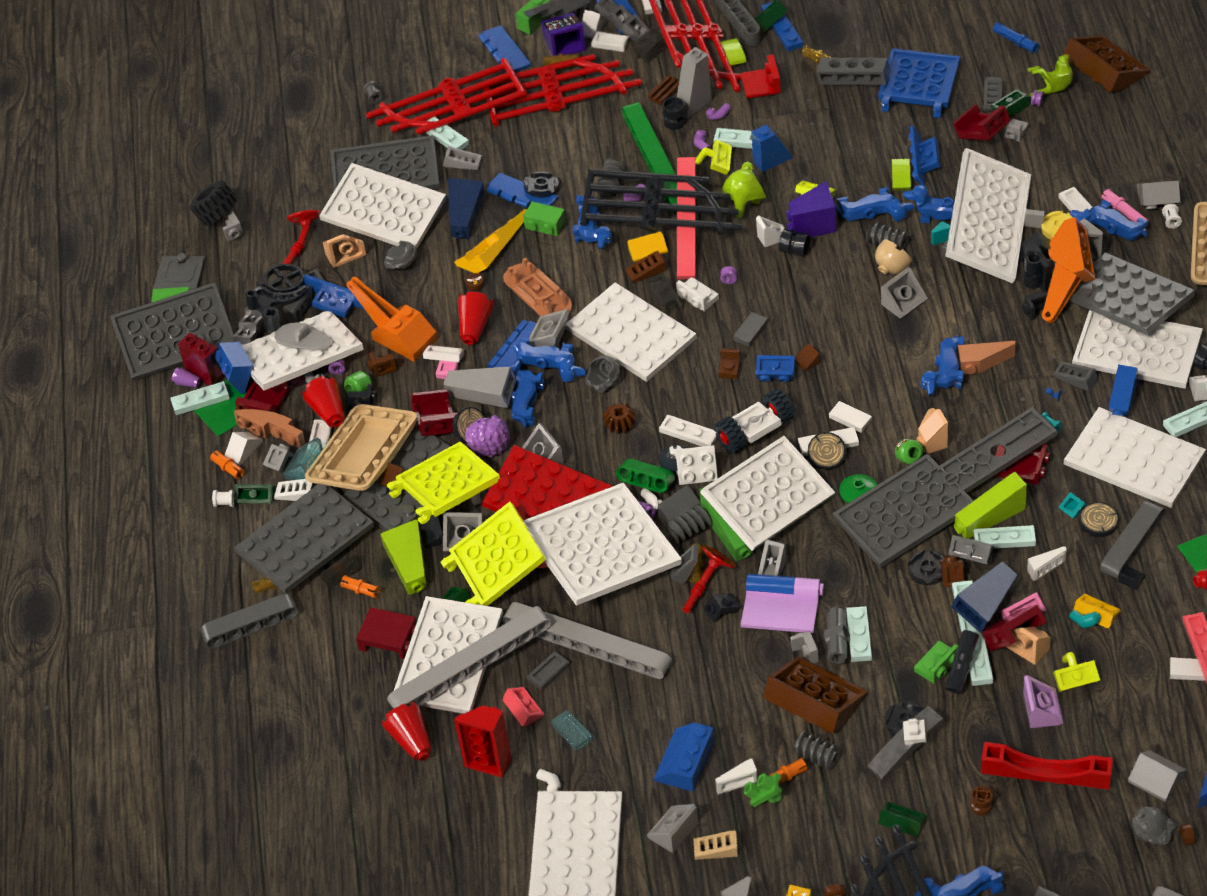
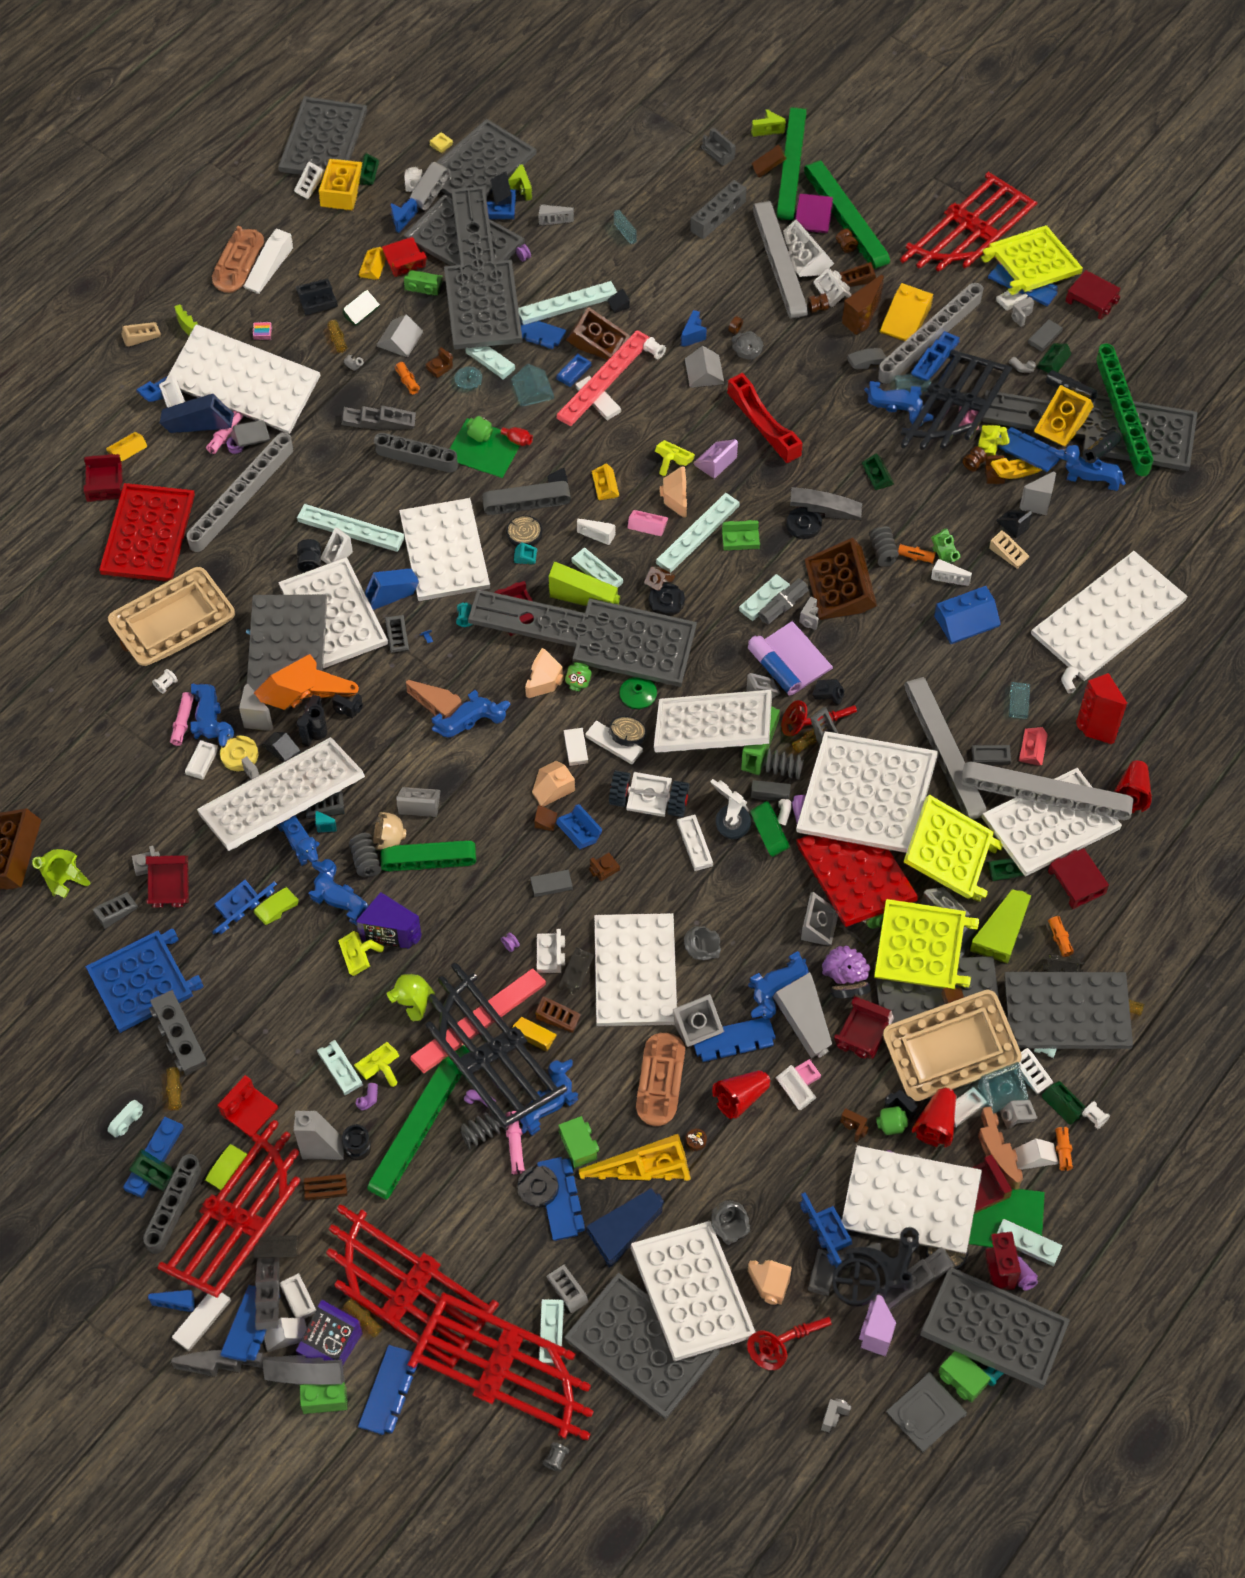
camera: 140 degrees left, 10 degrees up
black tyre [189,180,237,225] -> none
dark grey beam [201,593,299,648] -> none
blue slope [215,342,253,394] -> none
light grey shield [274,323,332,350] -> none
orange slope [347,277,438,362] -> none
blue animal [513,337,586,382] -> none
reddish brown gear [603,402,636,434] -> none
light grey slope [646,804,698,853] -> none
medium lavender arm [706,103,731,120] -> none
blue slope [751,124,792,172] -> none
white slope [756,216,784,247] -> none
black wheel [779,228,810,257] -> none
white tile [903,719,926,744] -> none
black axle [945,630,979,694] -> none
dark grey hinge [948,535,994,564] -> none
slope [951,561,1017,633] -> none
reddish brown wheel [971,786,992,816] -> none
dark red panel [981,604,1047,651] -> none
dark green slope [990,89,1029,118] -> none
blue pin [993,22,1039,54] -> none
medium lavender bush [1031,90,1044,107] -> none
teal arm [1069,610,1100,628] -> none
light grey slope [1137,181,1180,209] -> none
none -> light aqua plate [108,1100,143,1137]
none -> green beam [380,841,476,871]
none -> bright pink pin [505,1111,525,1175]
none -> light nougat slope [532,761,575,807]
none -> lavender slope [859,1295,896,1356]
none -> black slope [997,510,1032,538]

